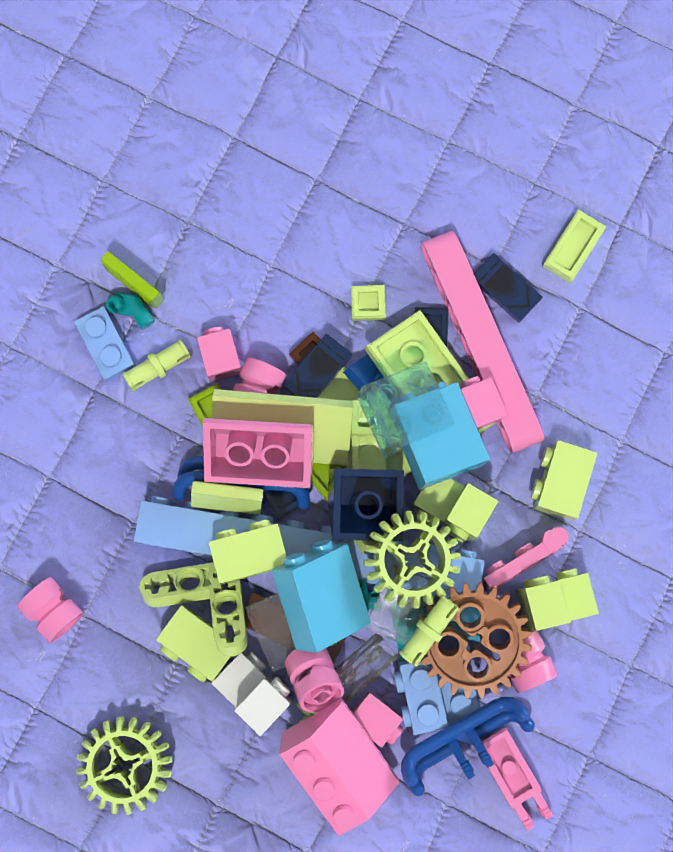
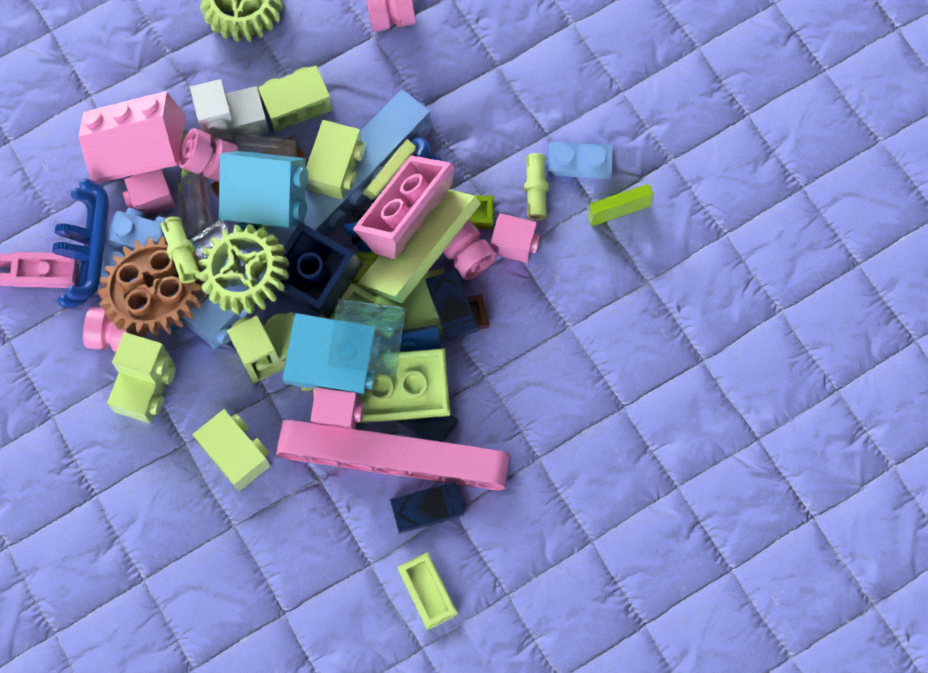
camera: 125 degrees right, 10 degrees down
teal arm [105,293,155,330] -> none
yellowish green beam [139,562,248,656] -> none
yellowish green tile [351,285,386,321] -> none
bright pink hinge [482,527,569,593] -> none

